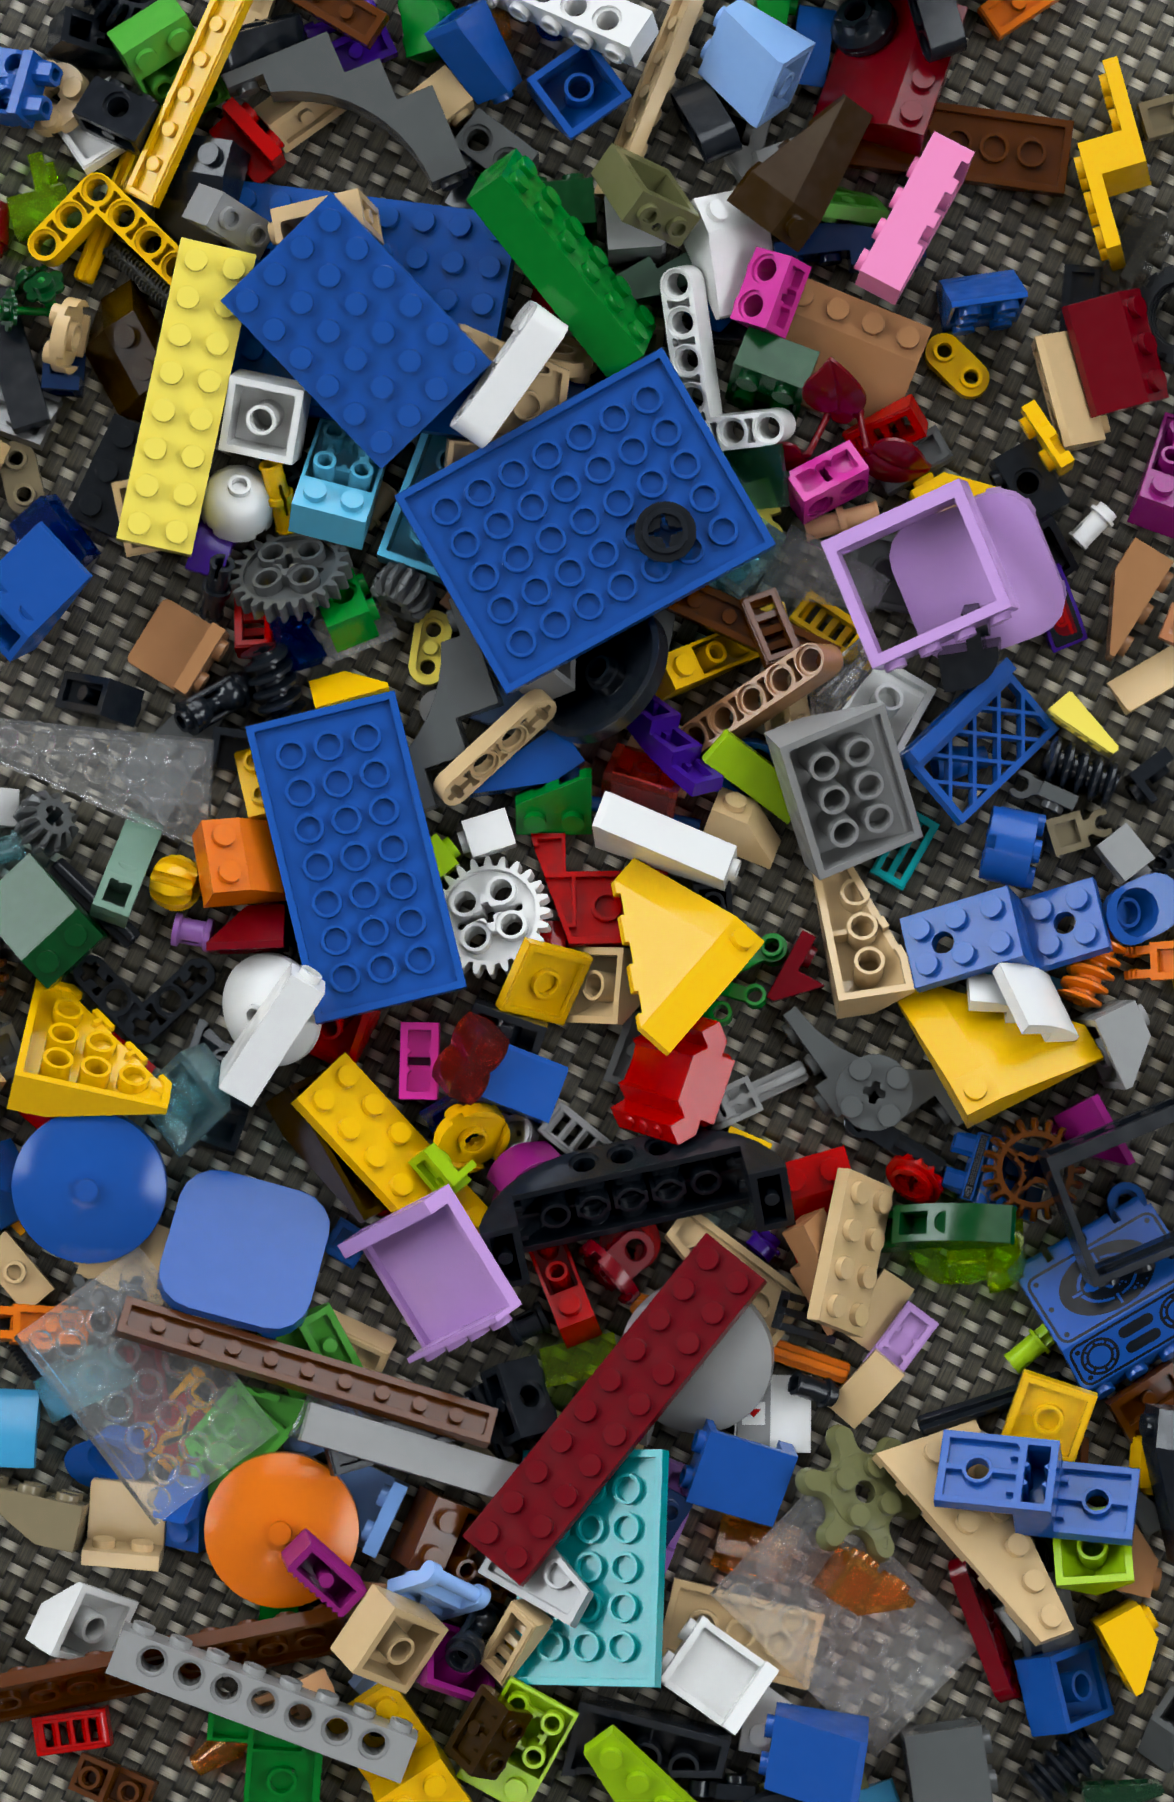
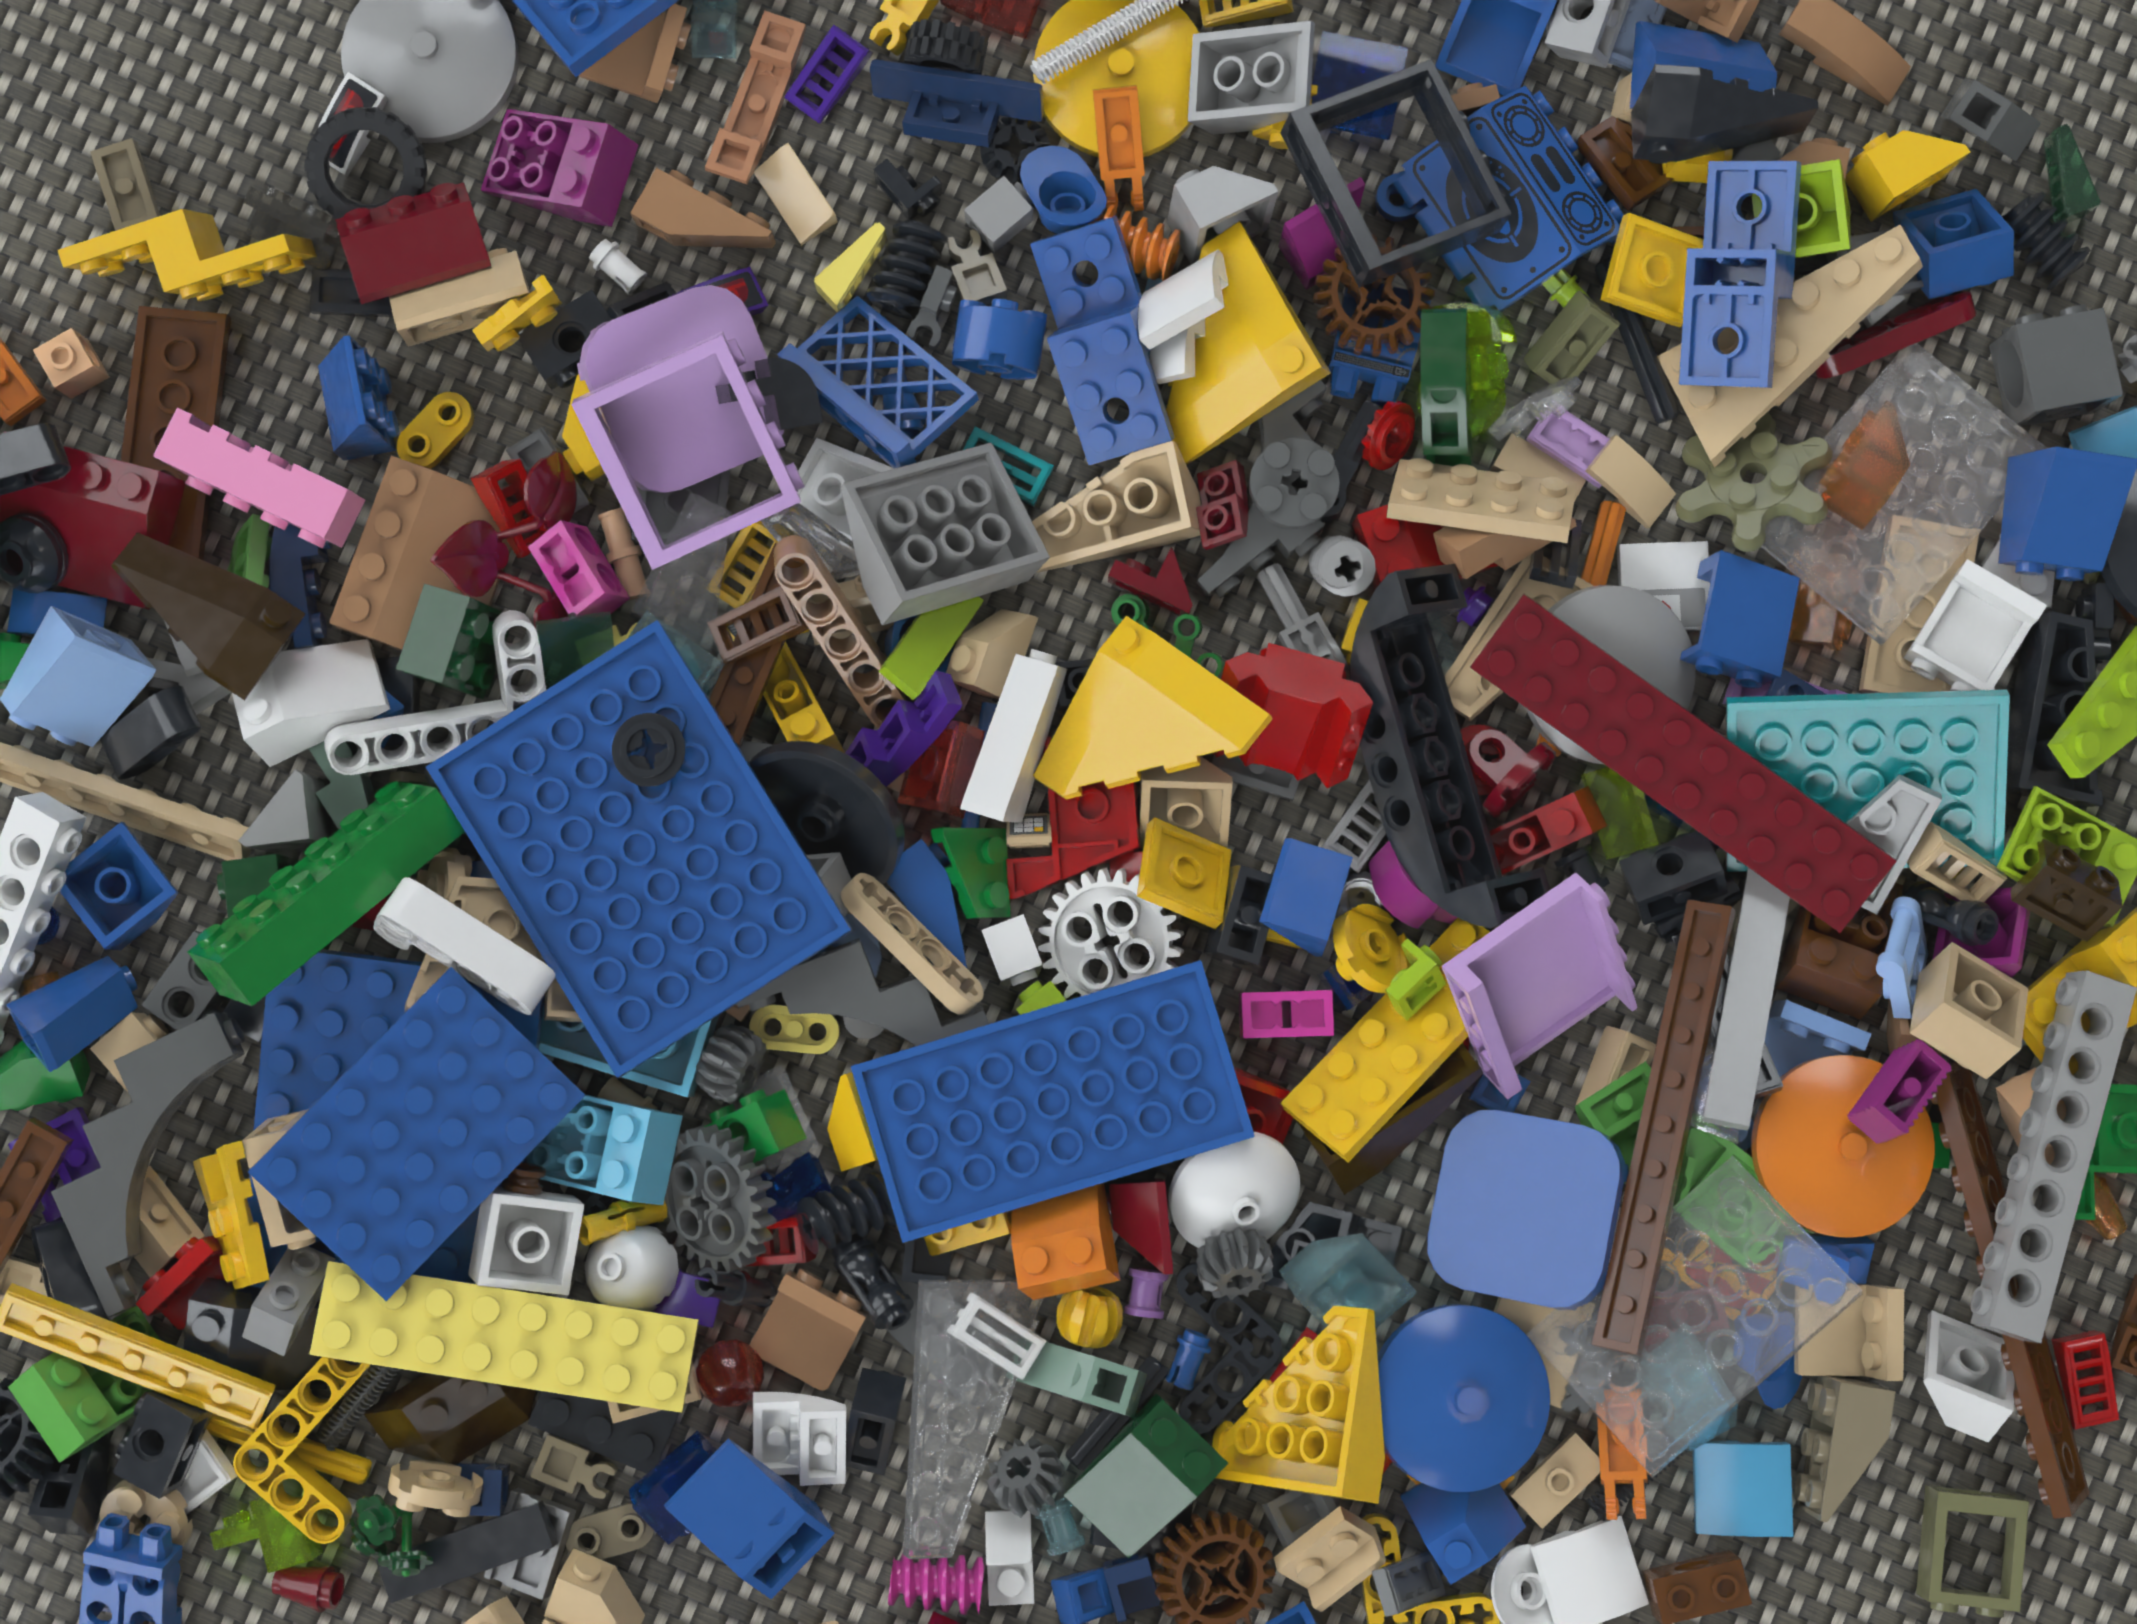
camera: 95 degrees left, 0 degrees up
white slope [218,962,325,1107] -> none
clear red brick [432,1012,509,1105] -> none
olive window [591,143,701,248] -> none
dark pink brick [730,247,812,339] -> none
black pin [788,1371,839,1408] -> none
none -> light nougat brick [33,328,110,399]
none -> yellow wing [193,1140,270,1290]
none -> reddish brown bush [501,1162,546,1195]
none -> dark tan plate [530,1433,618,1499]
none -> clear red piece [696,1339,764,1408]
none -> white slope [753,1392,846,1486]
none -> white tile [947,1292,1046,1380]
none -> slope [1006,813,1052,849]
none -> blue pin [1165,1328,1211,1390]
none -> dark red slope [1196,460,1248,550]
none -> dark grey gear [1196,1227,1273,1300]
none -> light grey piece [1309,535,1376,597]
none -> clear slope [1487,376,1582,442]
none -> olive slope [1524,291,1621,393]

